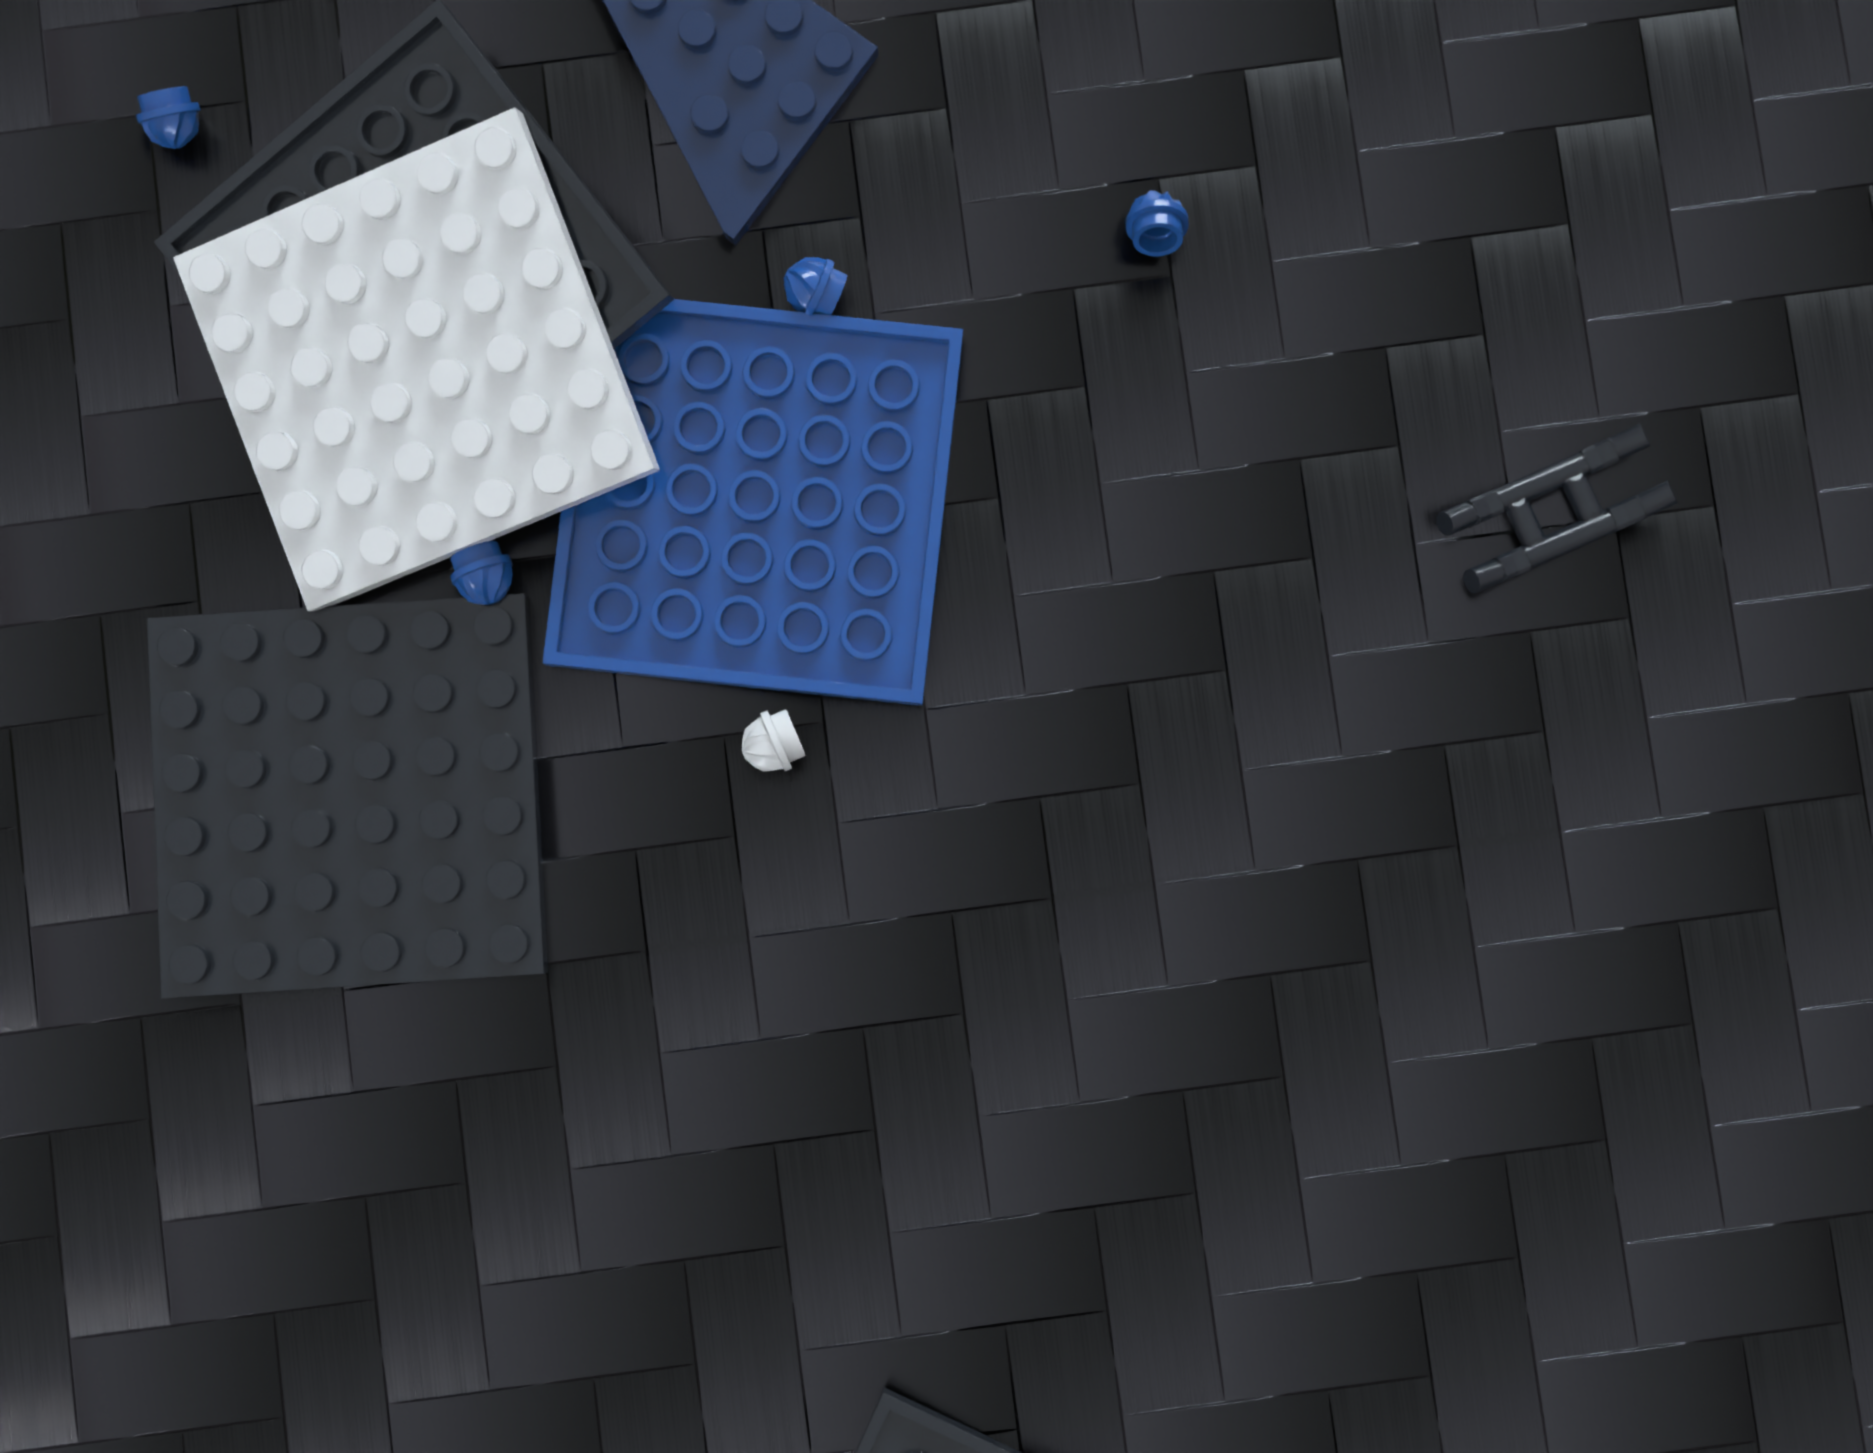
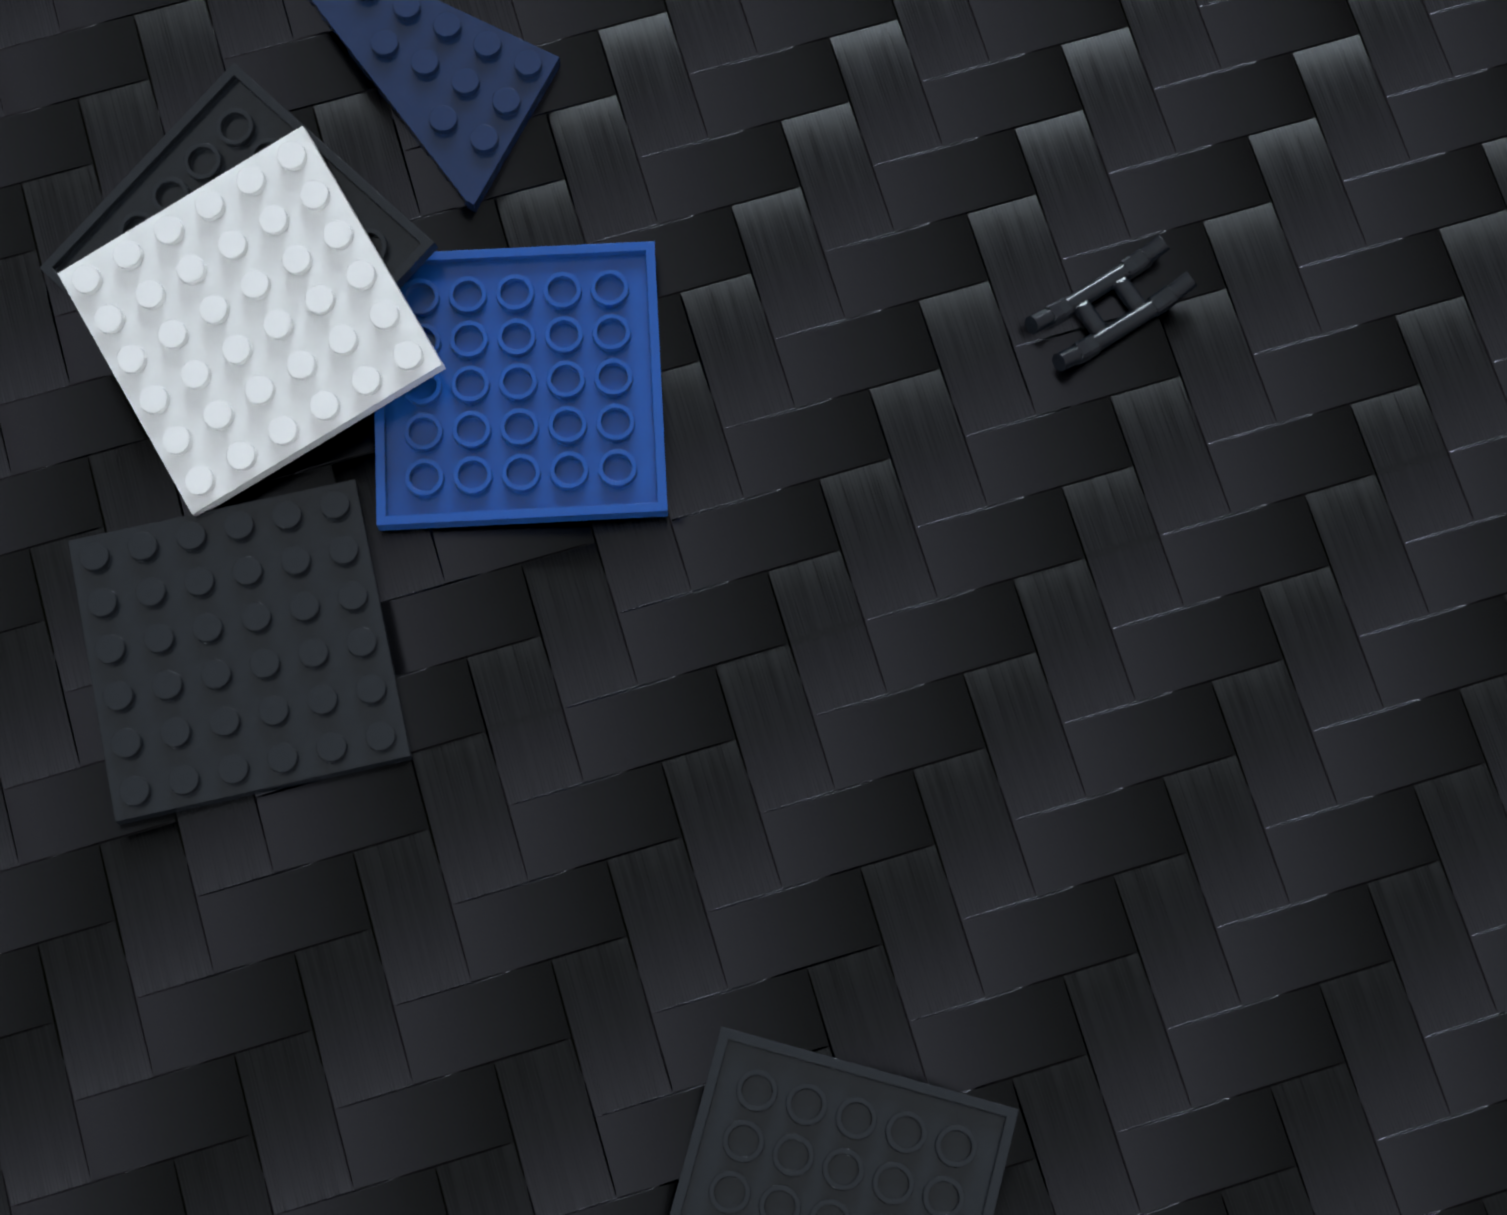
camera: 20 degrees left, 10 degrees down
blue plate [136,86,201,149] -> none
blue plate [450,541,513,605] -> none
white plate [742,709,806,772] -> none
blue plate [784,257,848,316] -> none
blue plate [1126,190,1189,256] -> none

